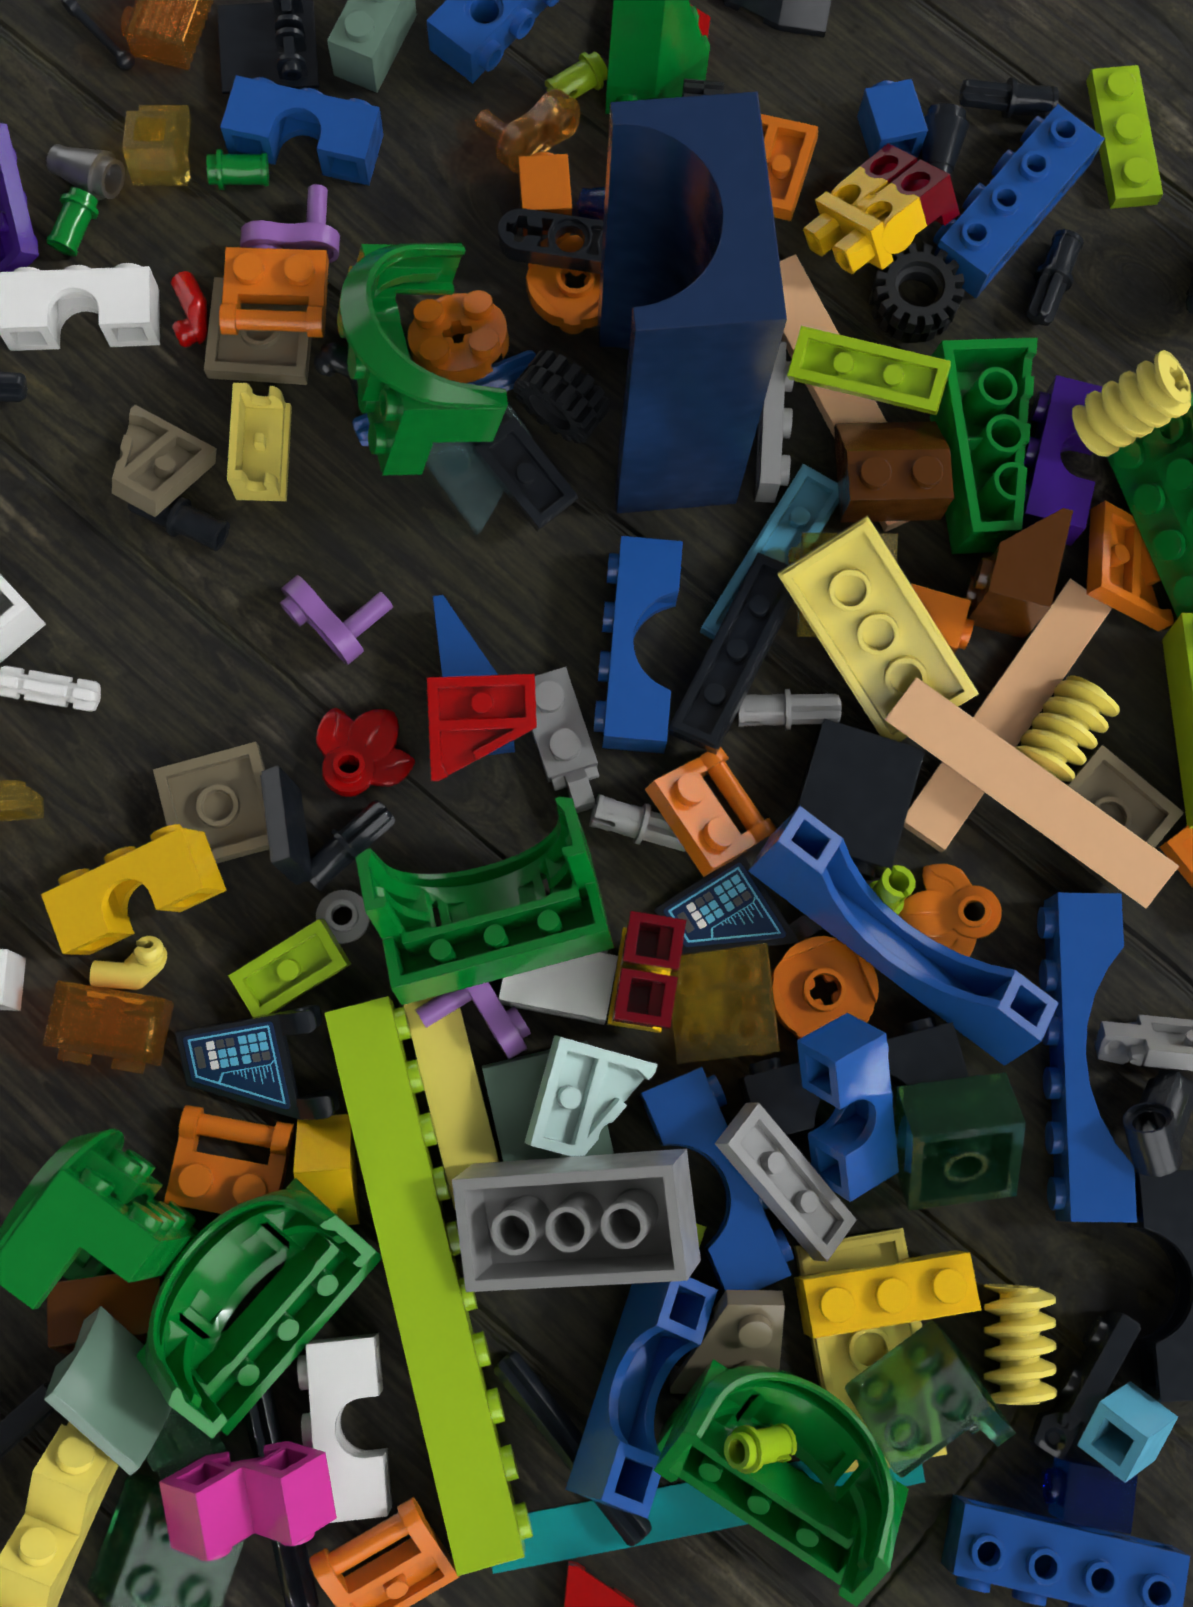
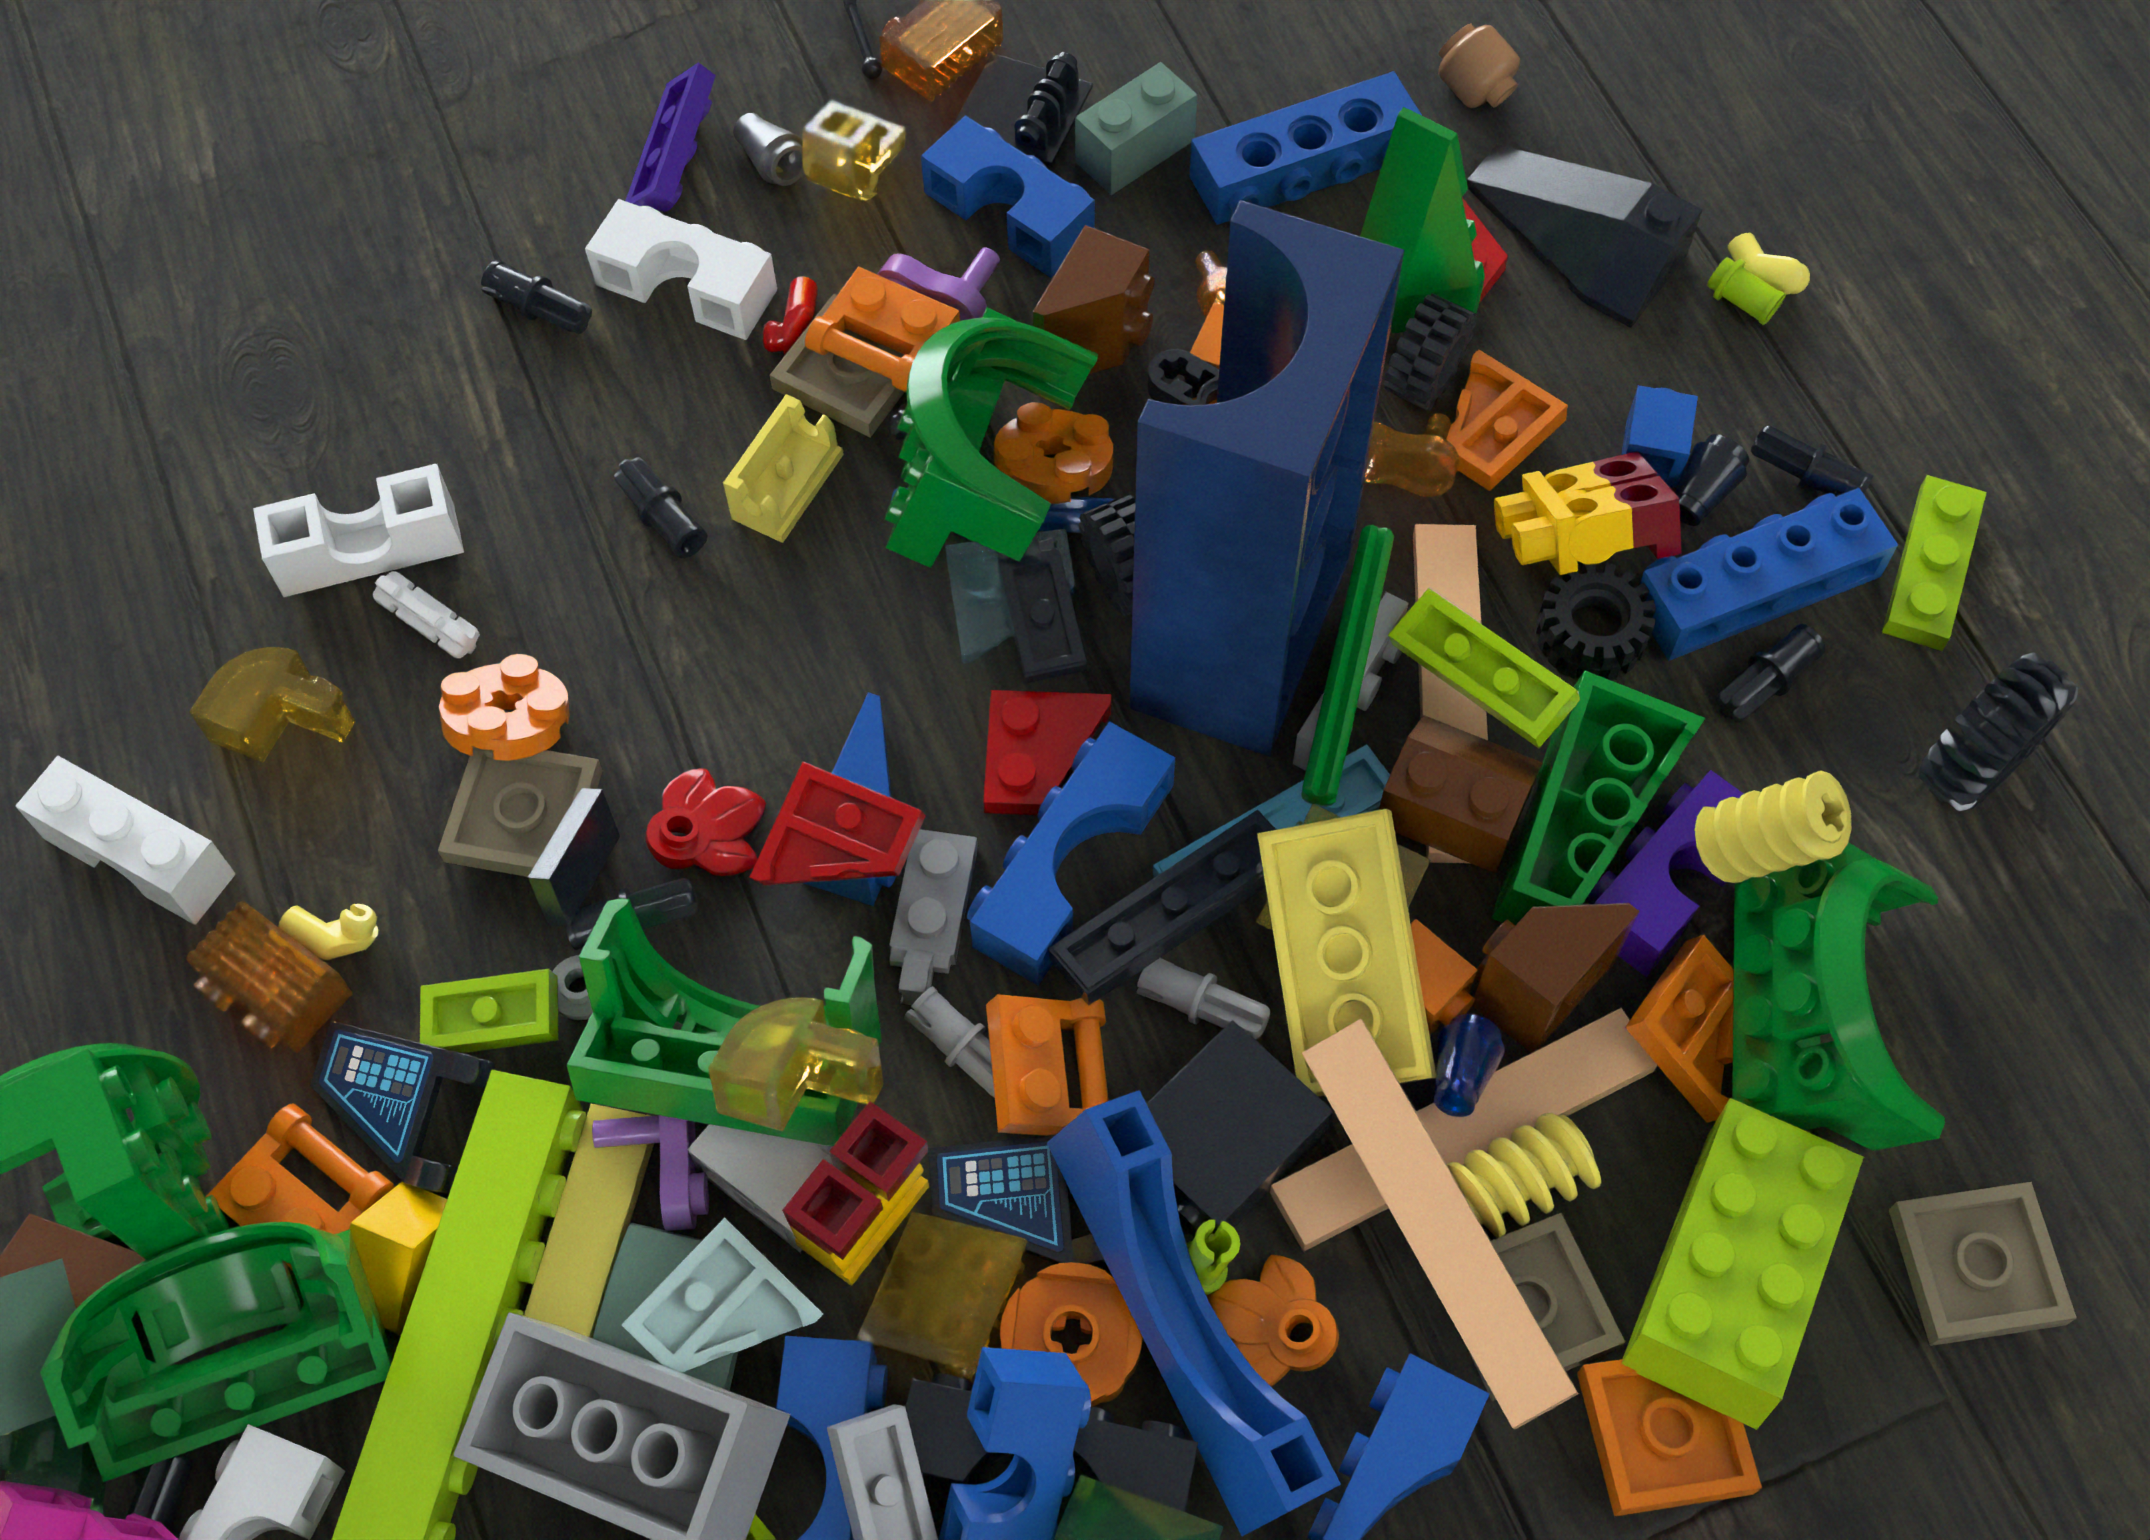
camera: 35 degrees right, 15 degrees down
yellow arch [41,824,227,955] -> none
green pin [46,187,99,257] -> none
dark tan wing [112,405,217,517] -> none
green pin [206,149,269,190] -> none
medium lavender piece [280,575,393,665] -> none
none -> orange plate [439,654,570,761]
none -> clear yellow brick [708,998,884,1131]
none -> red wing [983,690,1111,815]
none -> reddish brown slope [1033,225,1155,374]
none -> green axle [1301,525,1394,807]
none -> clear blue cone [1434,1014,1505,1117]

